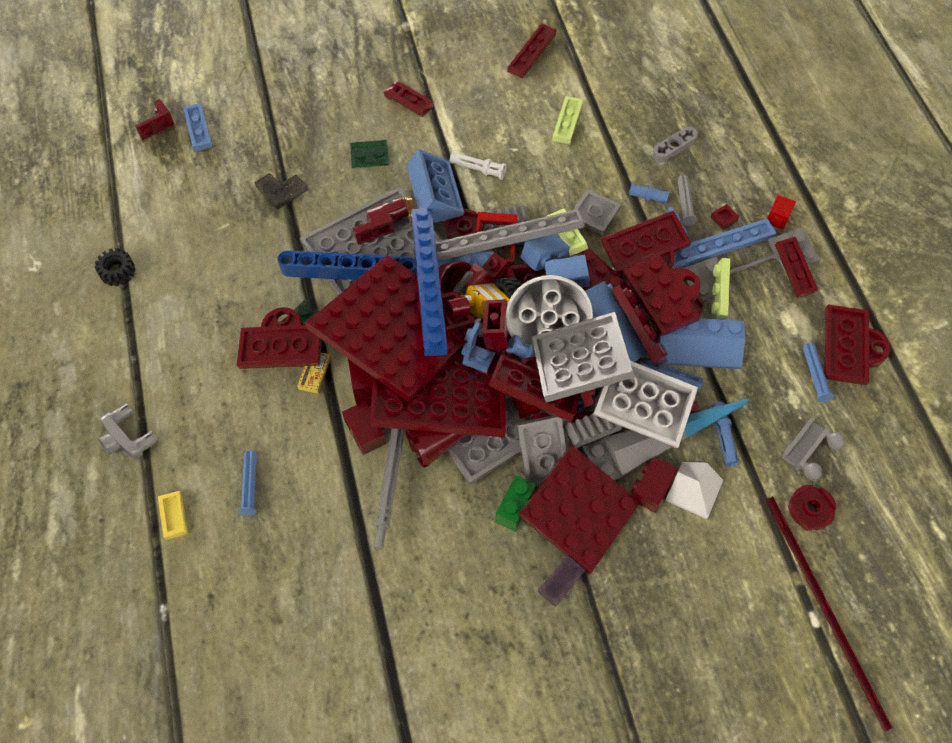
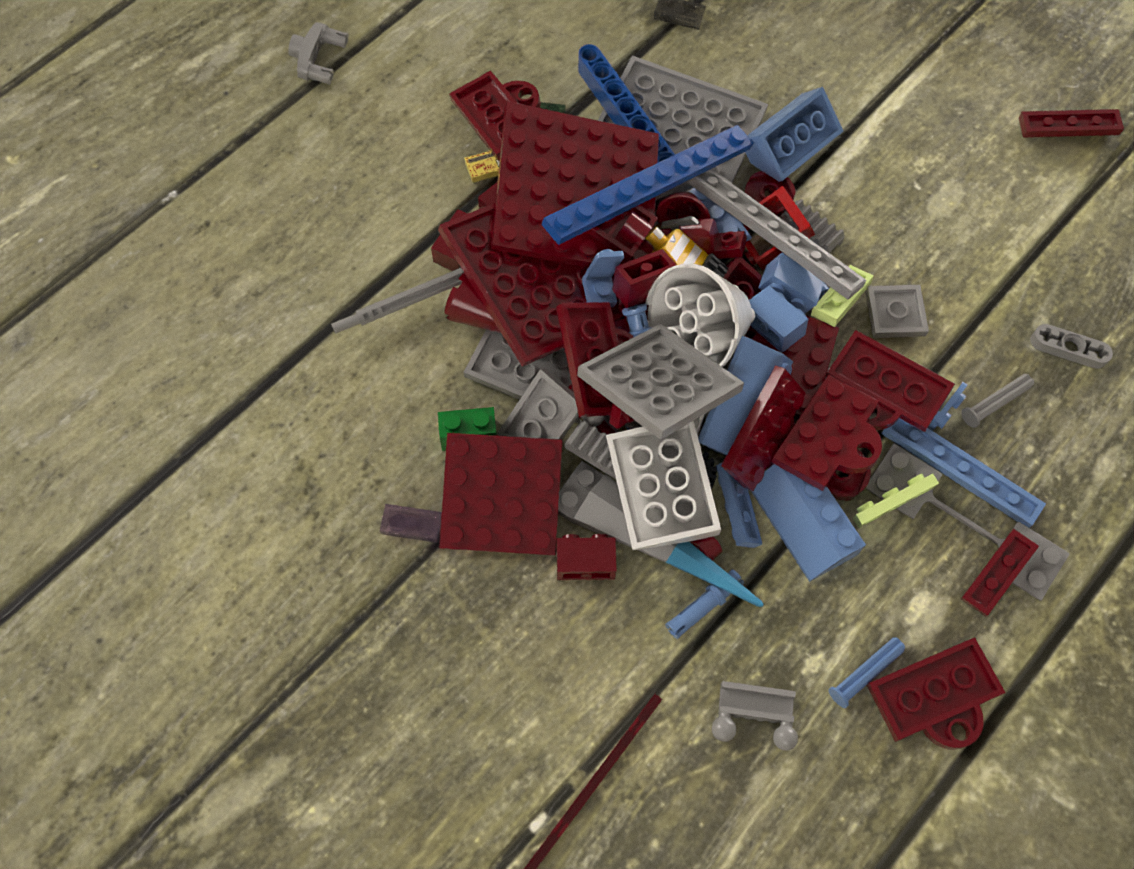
camera: 55 degrees right, 5 degrees up
light yellow tile [158,491,188,540] -> none
medium blue axle [238,450,257,516] -> none
clear green plate [350,140,389,168] -> none
dark red plate [353,196,415,245] -> none
dark red plate [384,81,434,117] -> none
white pin [450,152,507,180] -> none
yellowish green plate [552,96,583,144] -> none
medium blue pin [629,184,669,204] -> none
white slope [665,462,723,519] -> none
dark red plate [711,204,739,230] -> none
red brick [767,195,796,230] -> none
dark red plate [788,485,836,531] -> none

